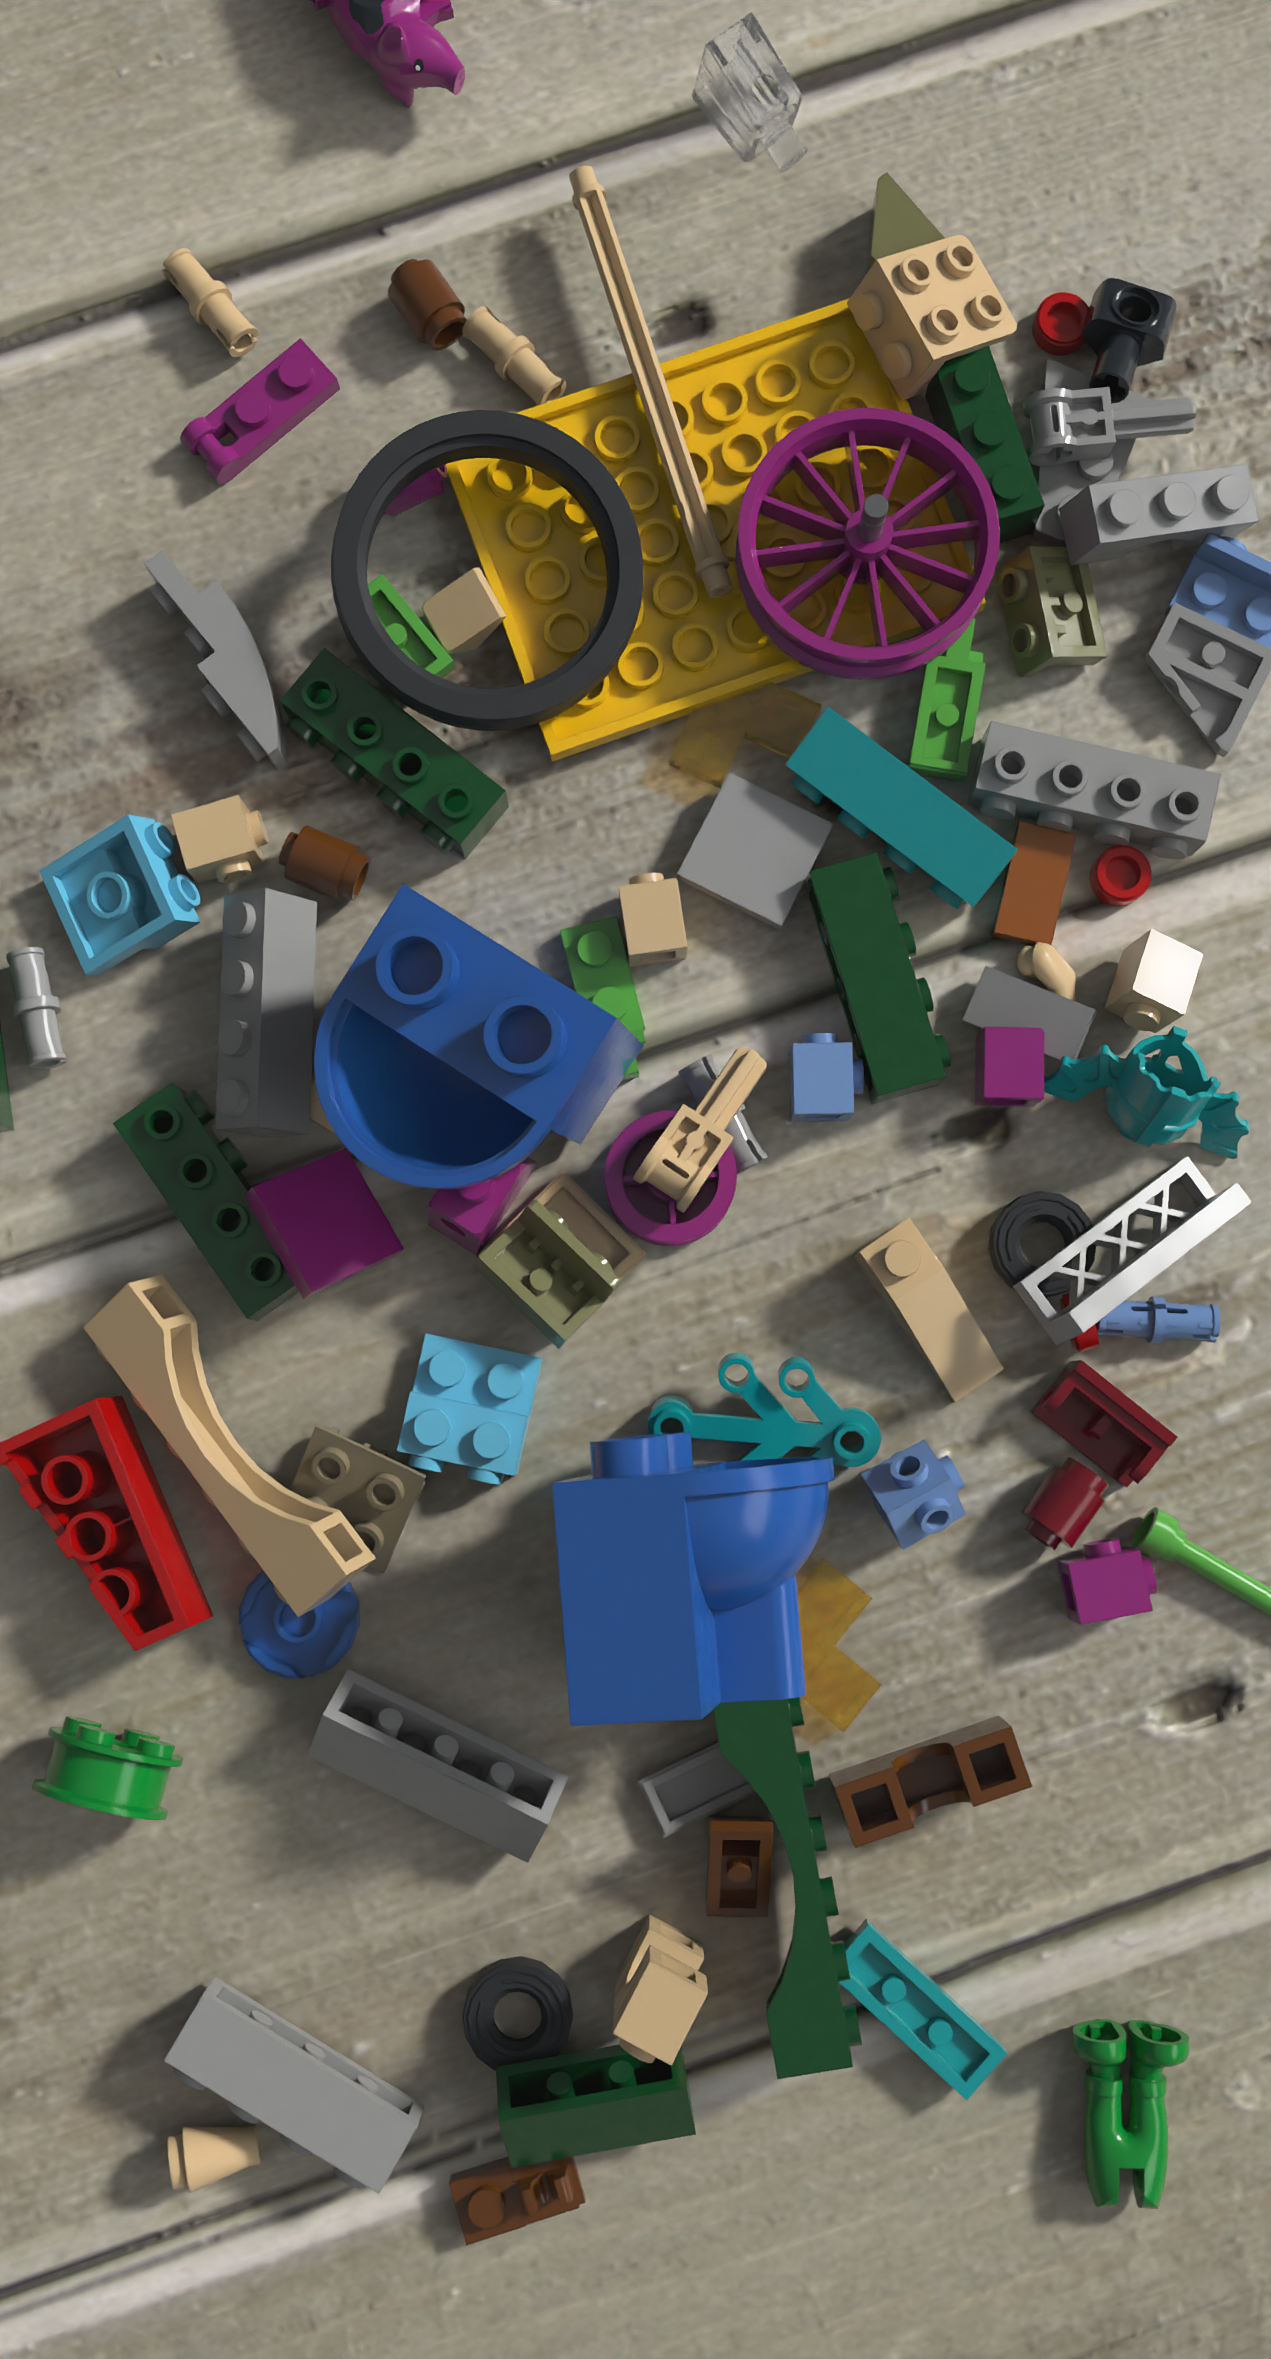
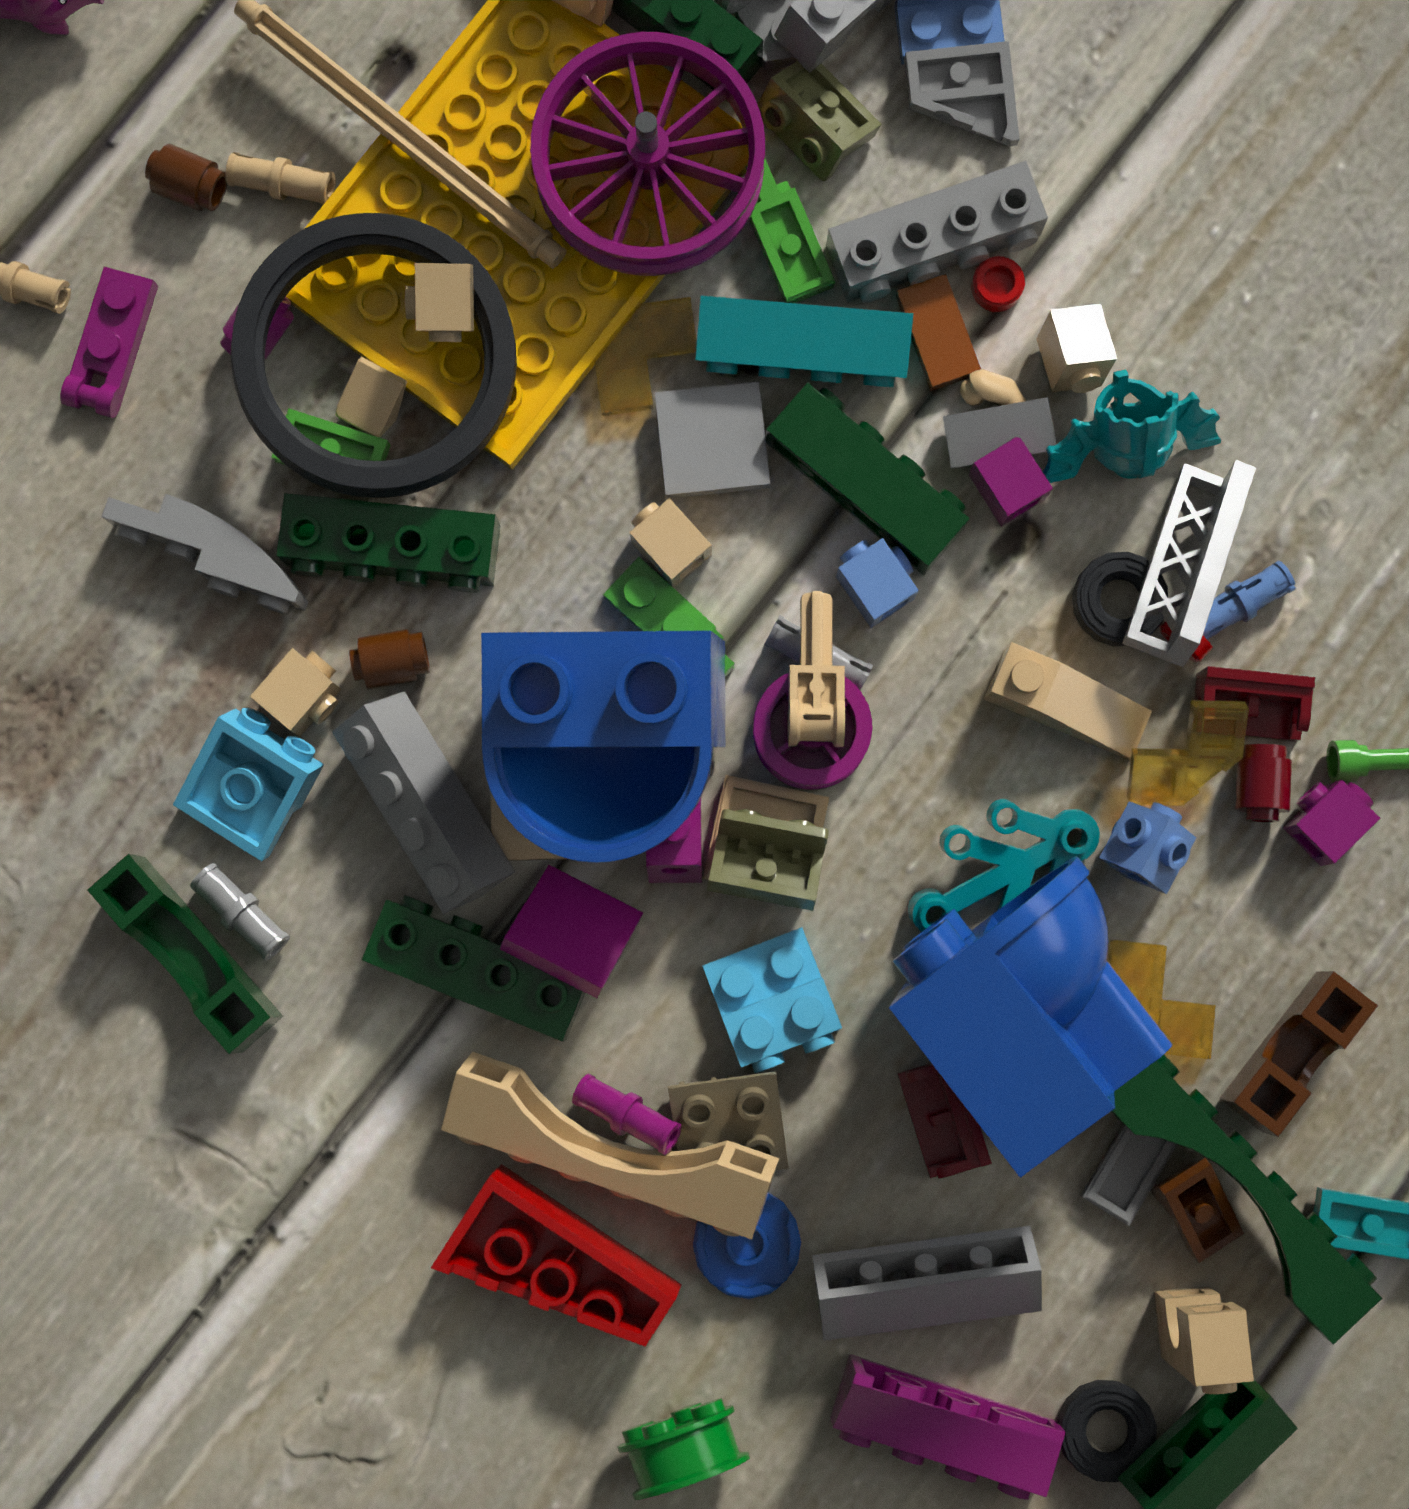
camera: 30 degrees left, 0 degrees up
none -> tan brick [405,263,474,342]
none -> magenta pin [572,1074,682,1155]
none -> magenta wedge [830,1354,1066,1500]
none -> dark red hinge [897,1063,992,1179]
none -> clear yellow tile [1127,700,1249,806]

